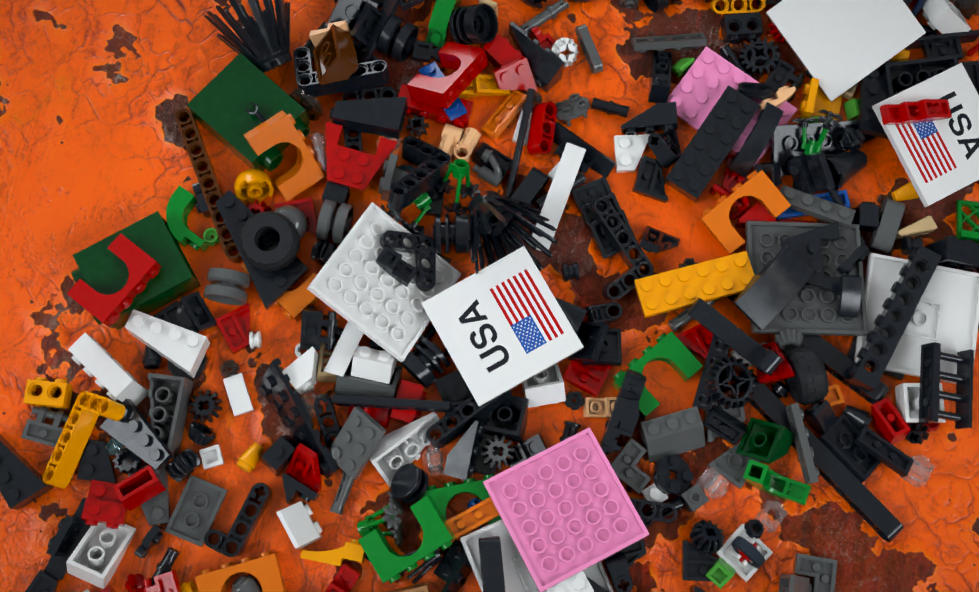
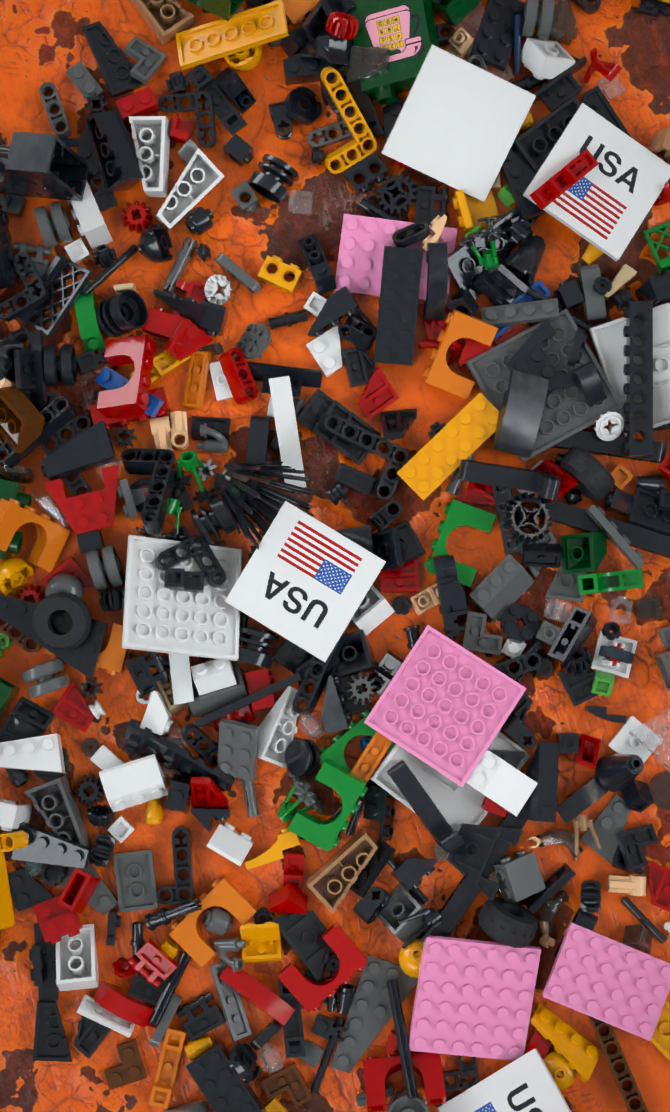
camera: 25 degrees left, 10 degrees up
black bar [505,88,535,198] -> none
dark grey plate [631,32,707,53] -> none
bright green slope [671,58,694,78] -> none
dark grey piece [775,328,803,352] -> none
none -> black gear [80,677,103,700]
none -> white slope [99,754,168,812]
none -> black pin [145,898,202,931]
none -> black bush [194,243,212,262]
none -> light orange brick [258,255,302,296]
none -> clear panel [288,189,313,215]
none -> white plate [303,291,327,317]
none -> black plate [333,463,376,496]
none -> red wing [357,367,399,420]
none -> black piece [530,653,556,681]
none -> black slope [547,605,597,663]
none -> black plate [593,277,612,295]
none -> white gear [594,411,624,441]
none -> clear smoke panel [637,598,661,618]

